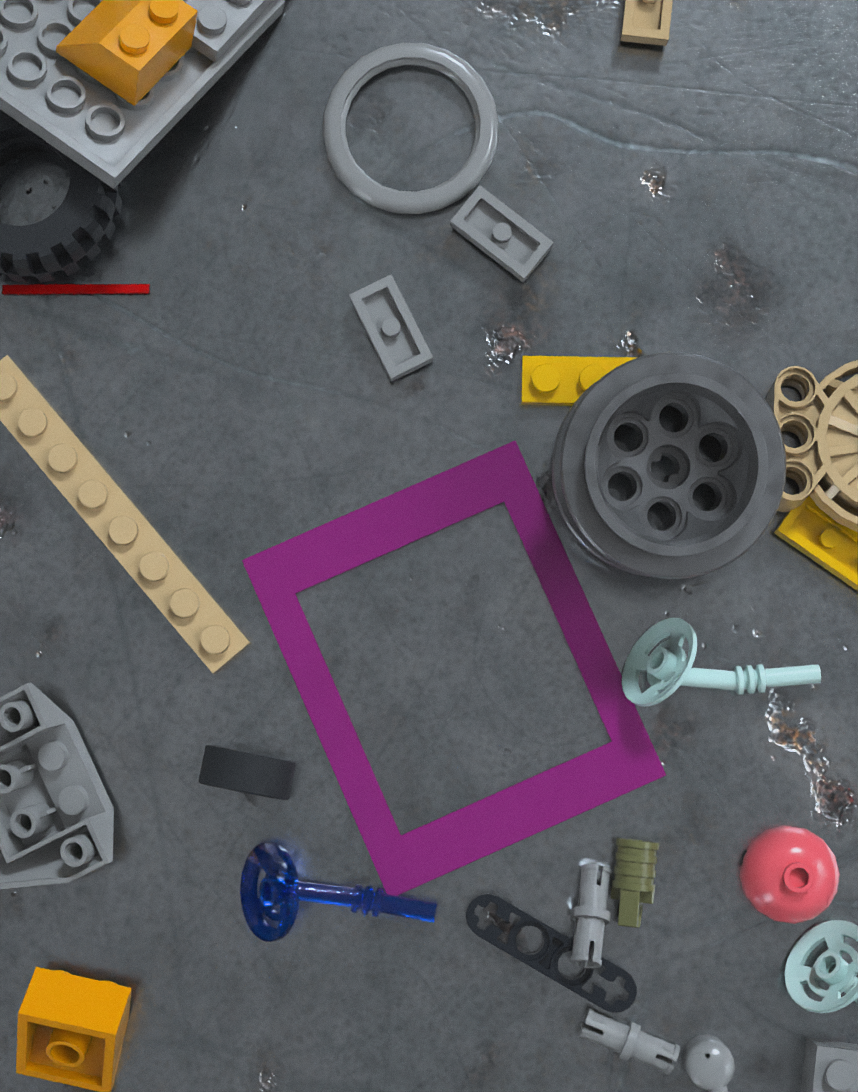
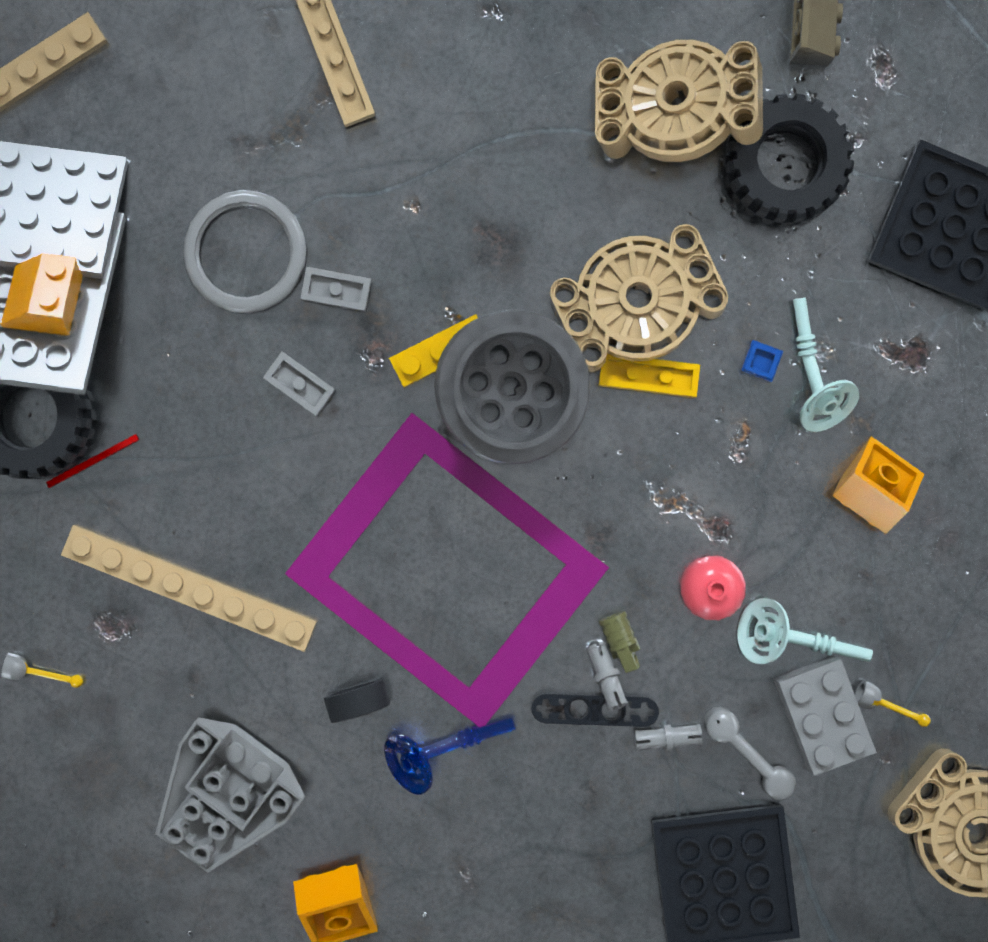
camera: 30 degrees left, 5 degrees up
light aqua dish [622,618,821,707] -> none

